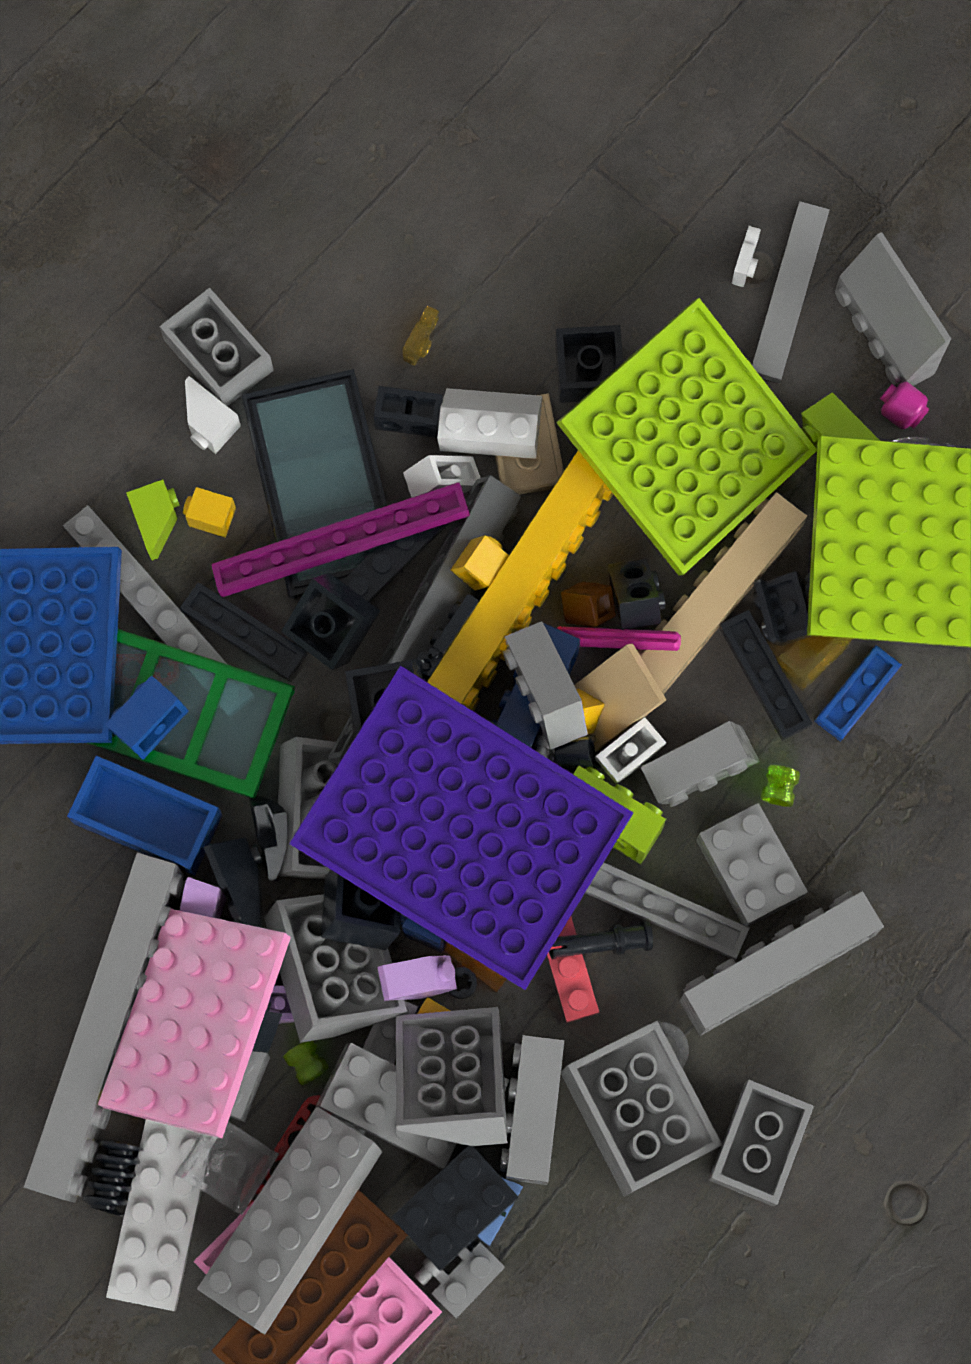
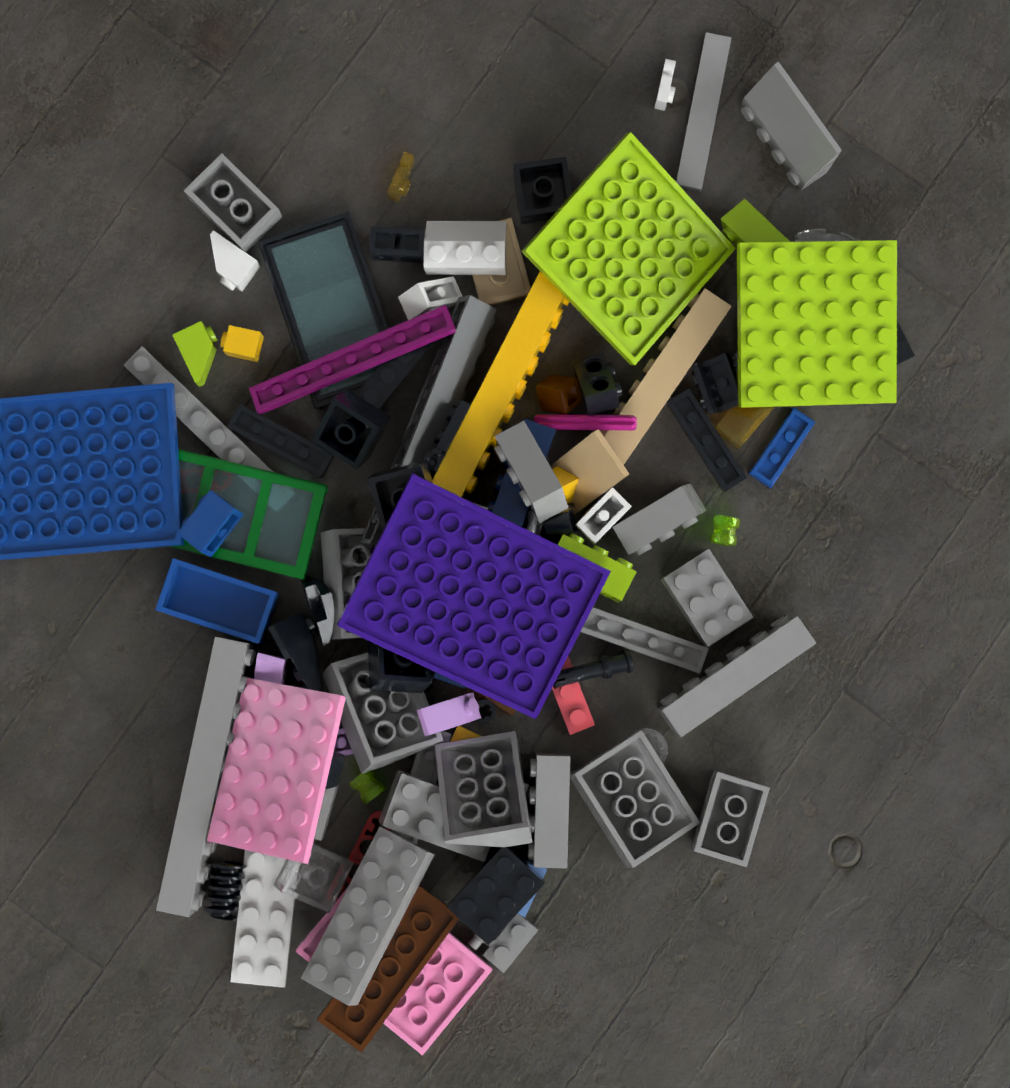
camera: 10 degrees left, 10 degrees up
yellow brick [451,535,509,590] -> none
dark pink head [880,382,929,430] -> none

